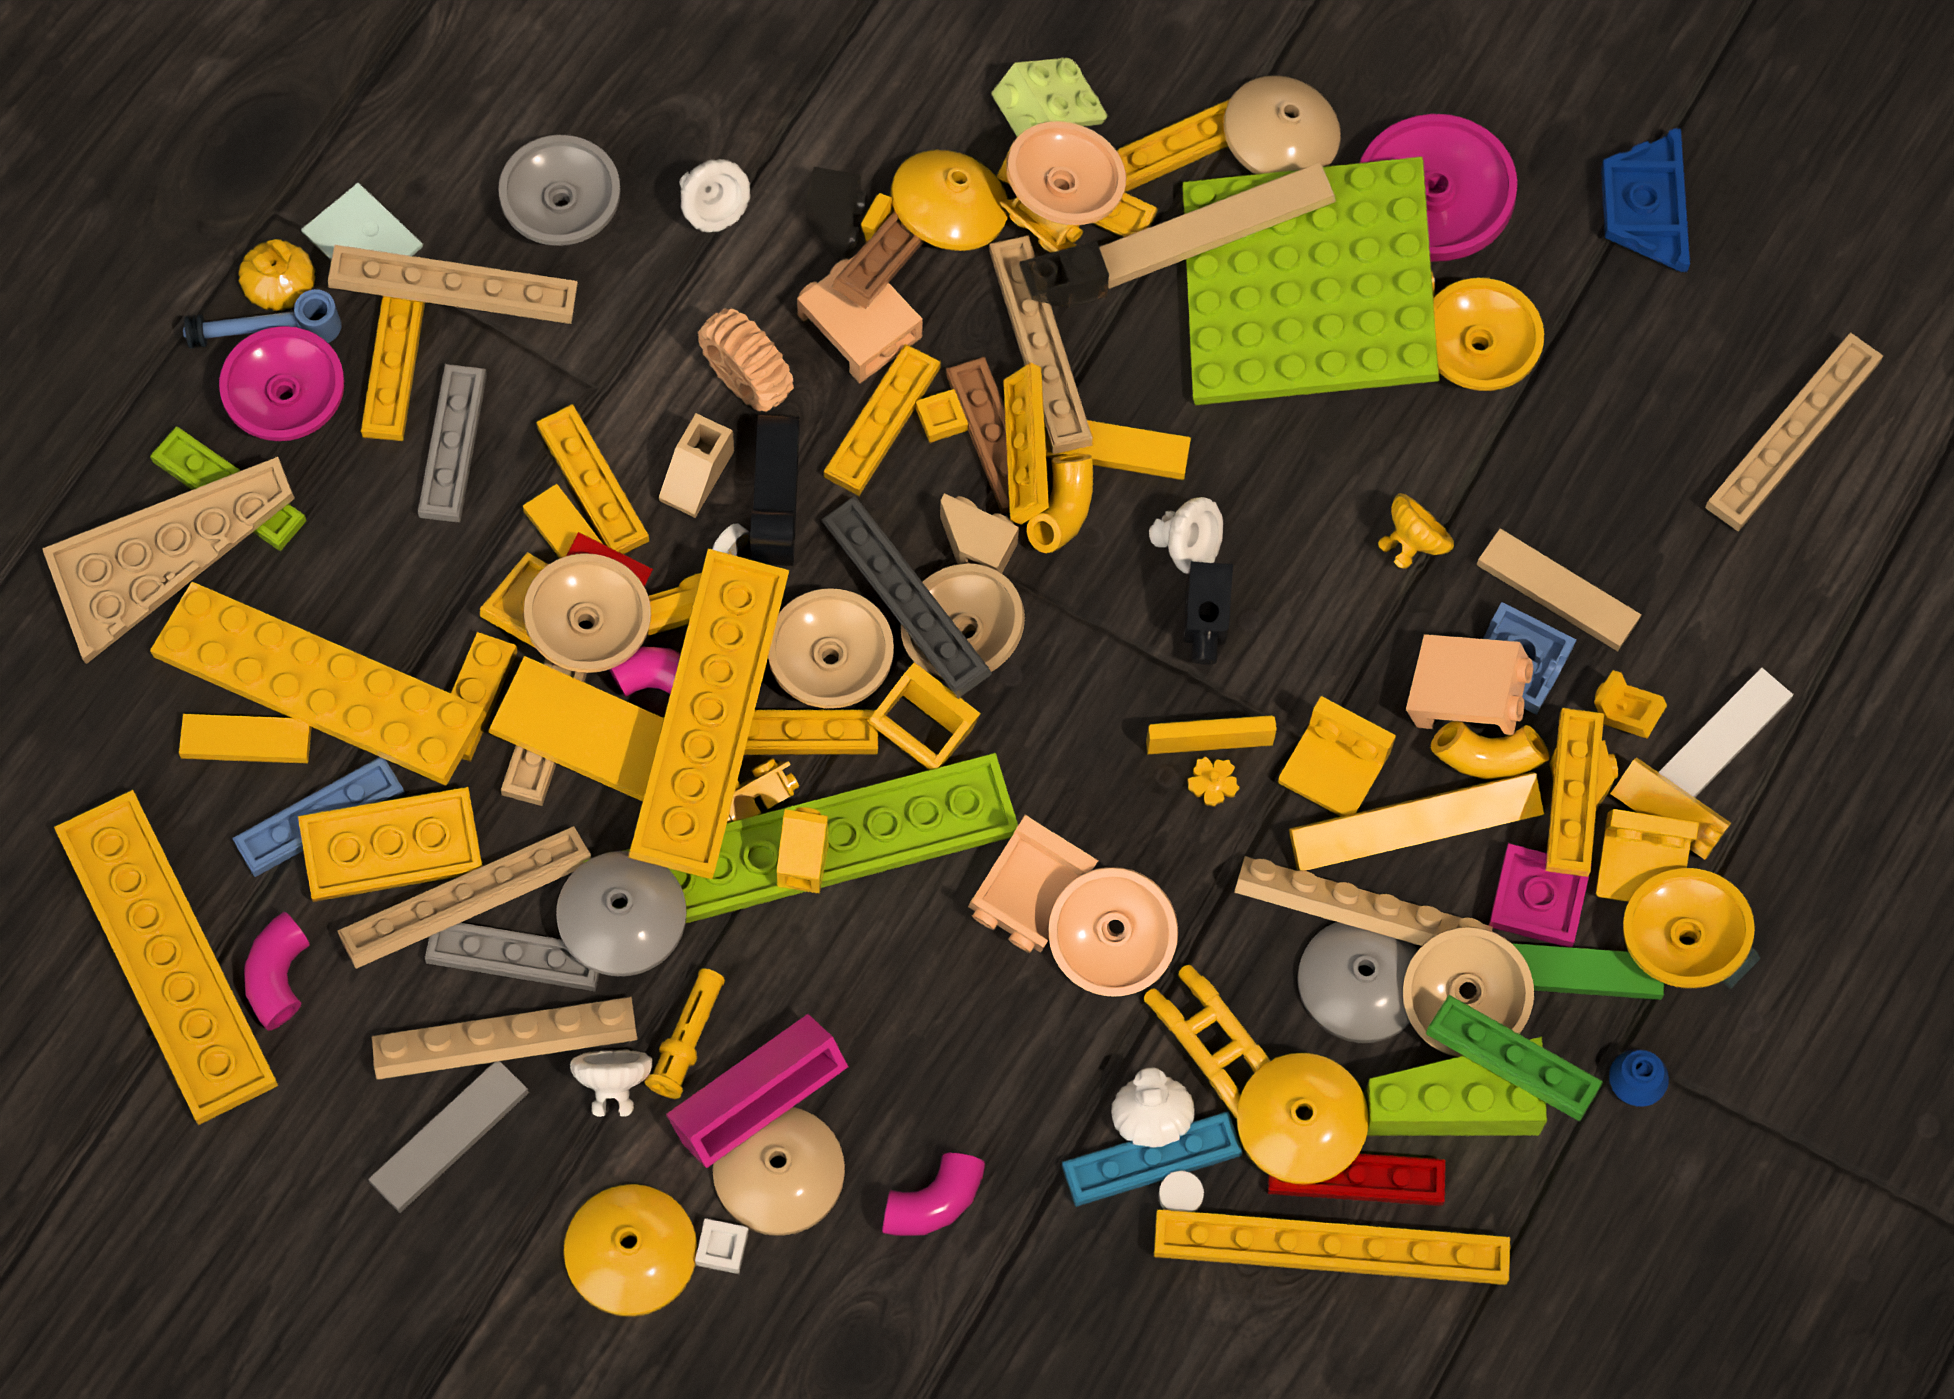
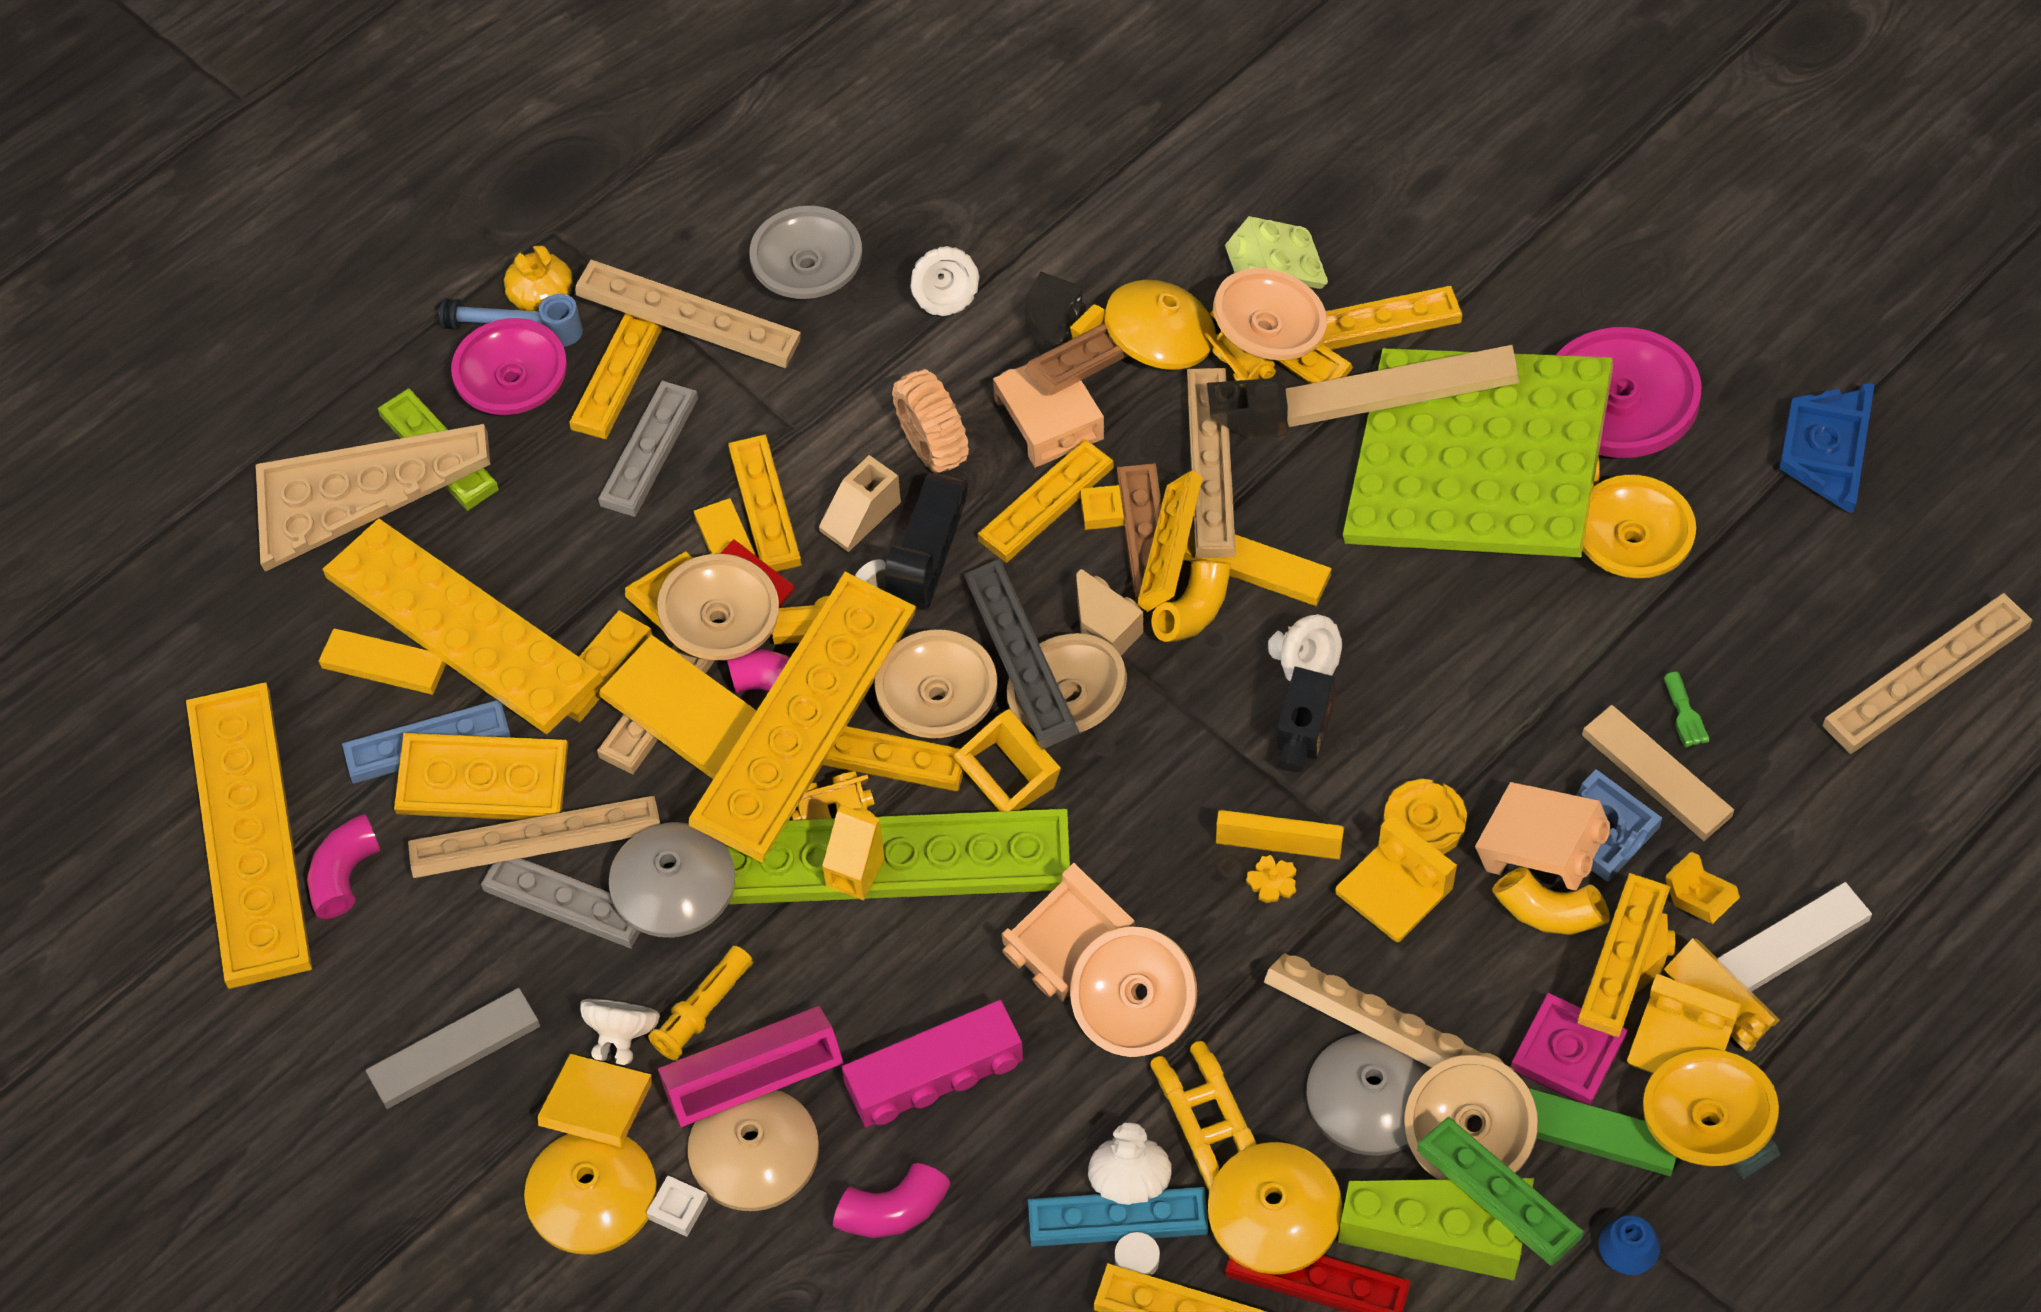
camera: 20 degrees right, 10 degrees down
light aqua piece [301,183,423,294] -> none
tan plate [372,997,637,1080] -> none
tan dish [1223,76,1340,174] -> none
yellow tile [1289,772,1544,871] -> none
yellow hair [1378,493,1454,569] -> none
none -> yellow tile [538,1054,652,1147]
none -> dark pink brick [842,1000,1023,1128]
none -> yellow tile [1383,778,1467,854]
none -> bright green piece [1664,672,1709,747]

